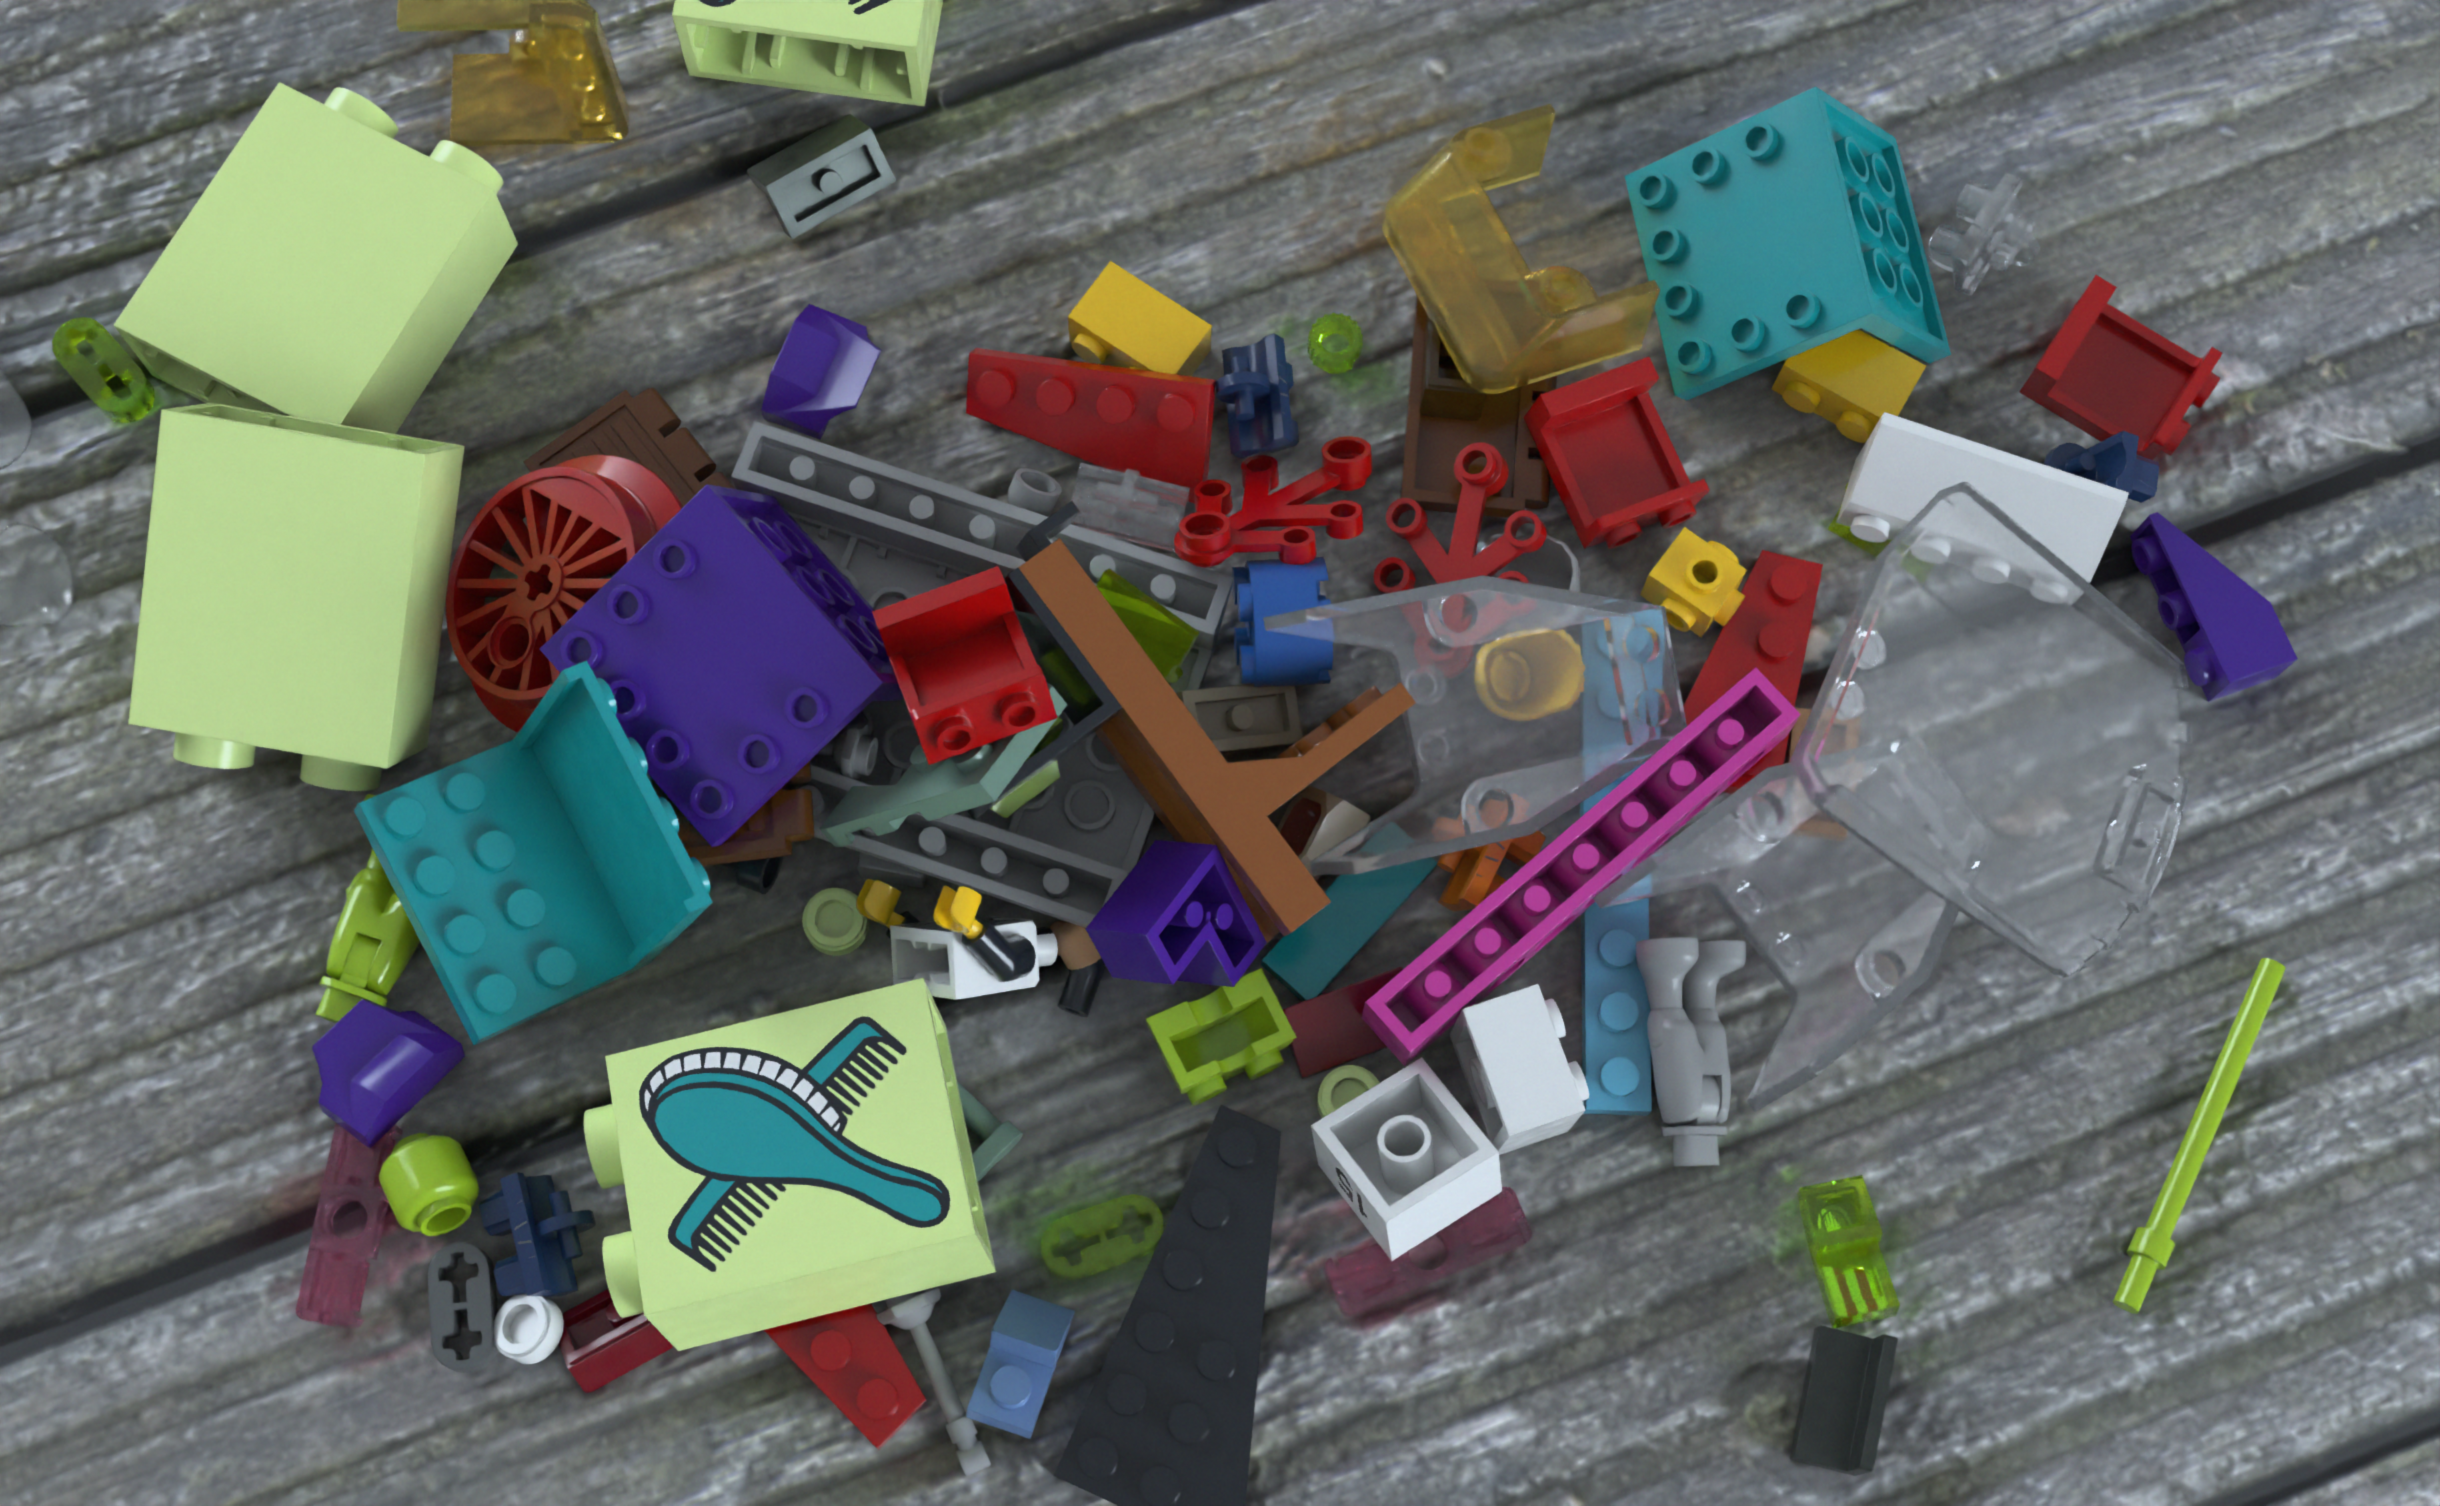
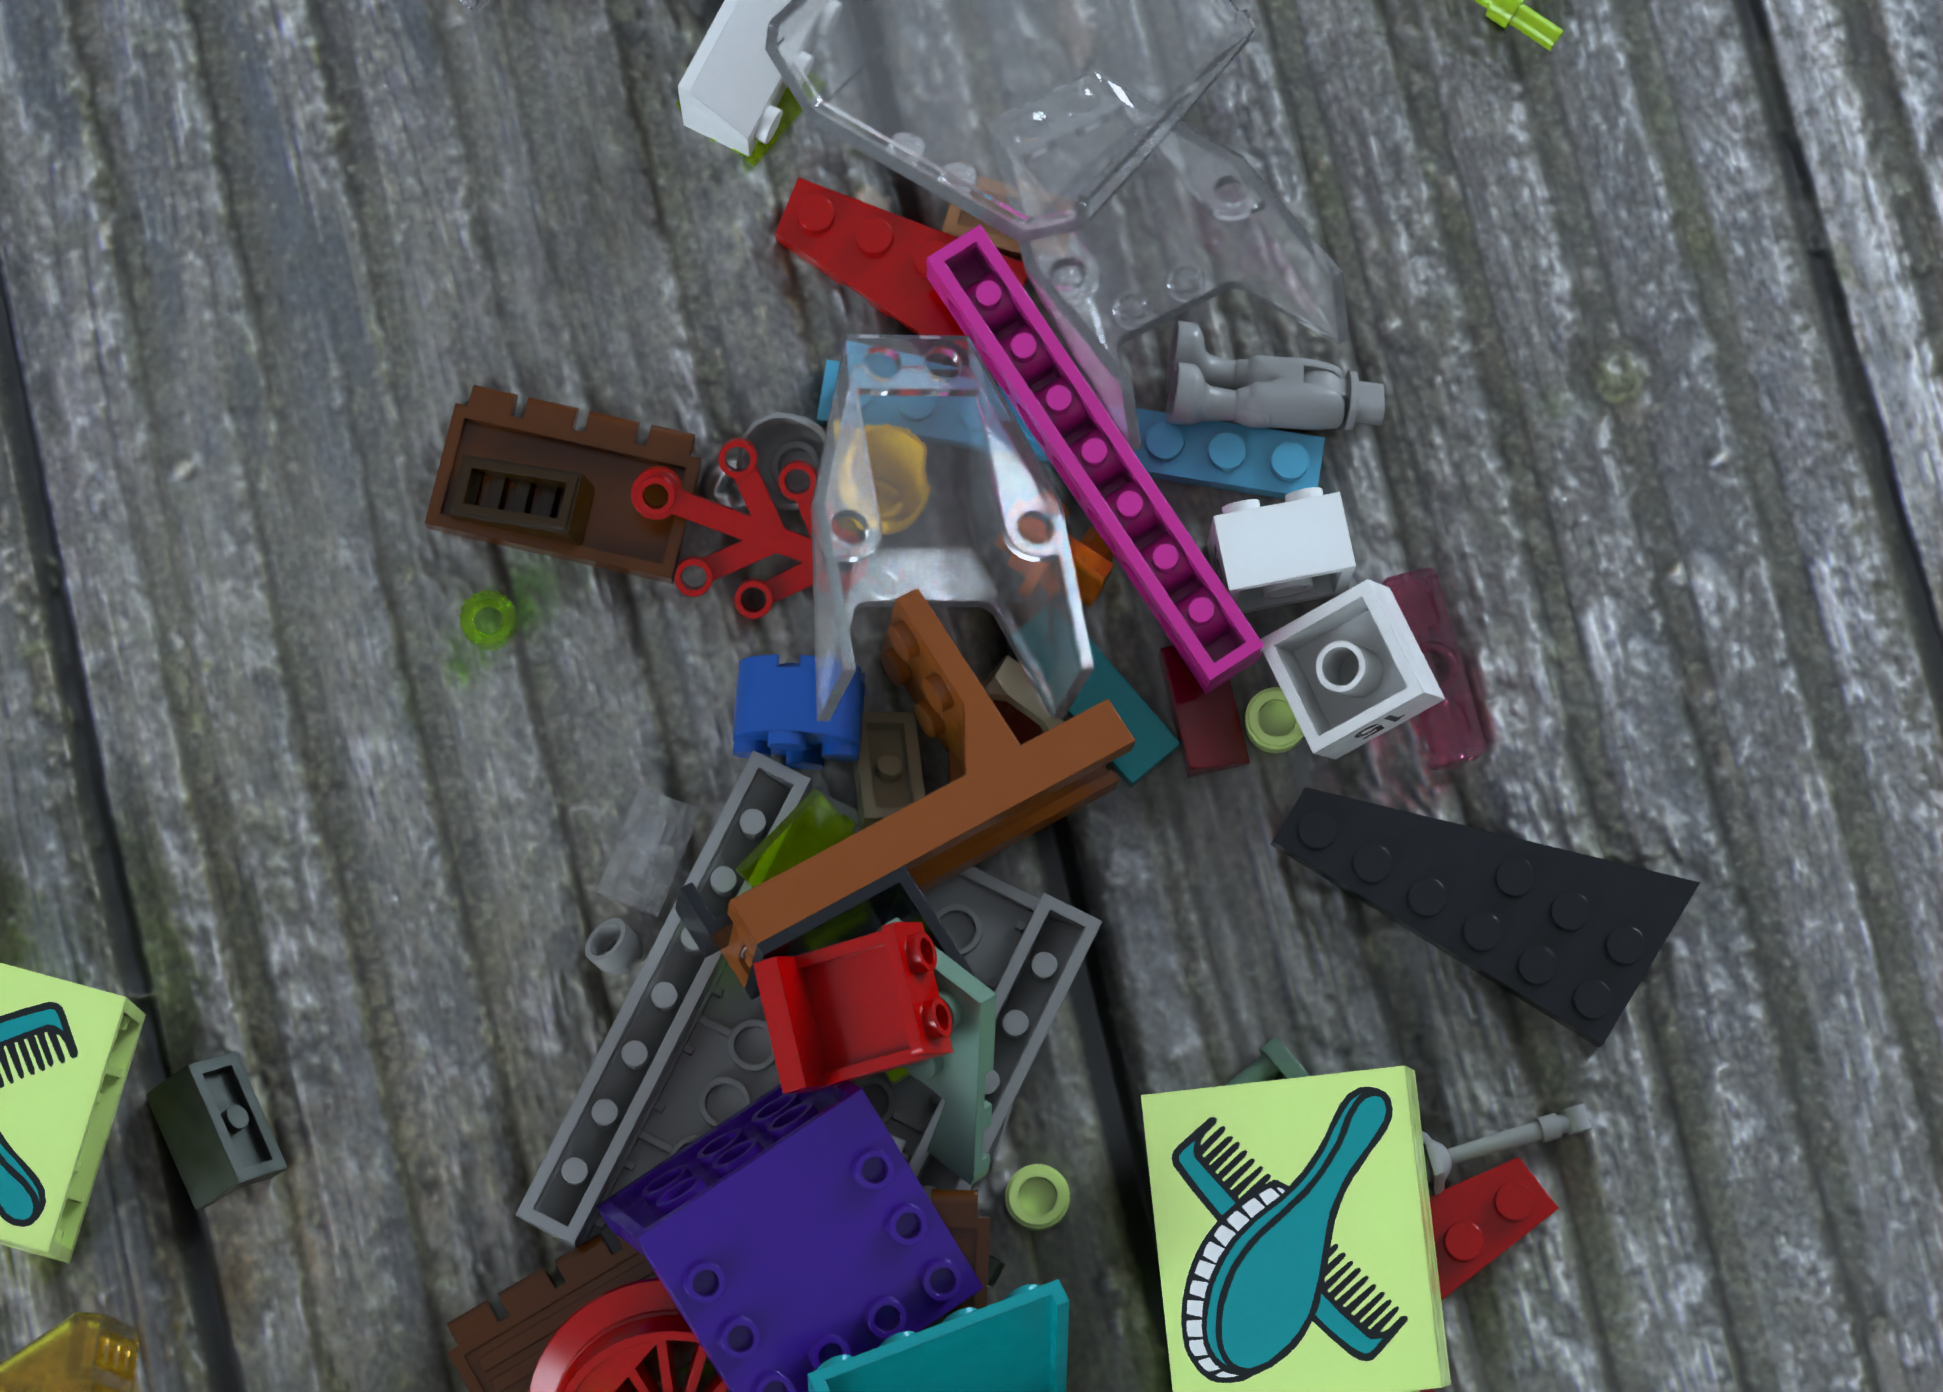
camera: 80 degrees left, 5 degrees up
dark purple slope [761,304,882,440] -> none
torso [856,879,1058,1000] -> none
red wing [966,348,1216,504] -> none
medium blue slope [966,1290,1075,1439] -> none
clear neon green beam [1040,1194,1164,1280] -> none
arm [1049,920,1105,1017] -> none
yellow brick [1068,261,1212,376] -> none
dark purple brick [1085,840,1267,987] -> none
lime cylinder [1146,968,1297,1106] -> none
red plant [1174,436,1372,568] -> none
dark blue hips [1216,333,1299,458] -> none
clear yellow windscreen [1383,103,1660,394] -> none
red panel [1523,356,1710,549] -> none
teal bracket [1624,86,1951,401] -> none
yellow brick [1640,527,1747,638] -> none
yellow brick [1771,329,1926,443] -> none
pearl dark grey panel [1789,1325,1898,1476] -> none
clear neon green slope [1797,1175,1900,1329] -> none

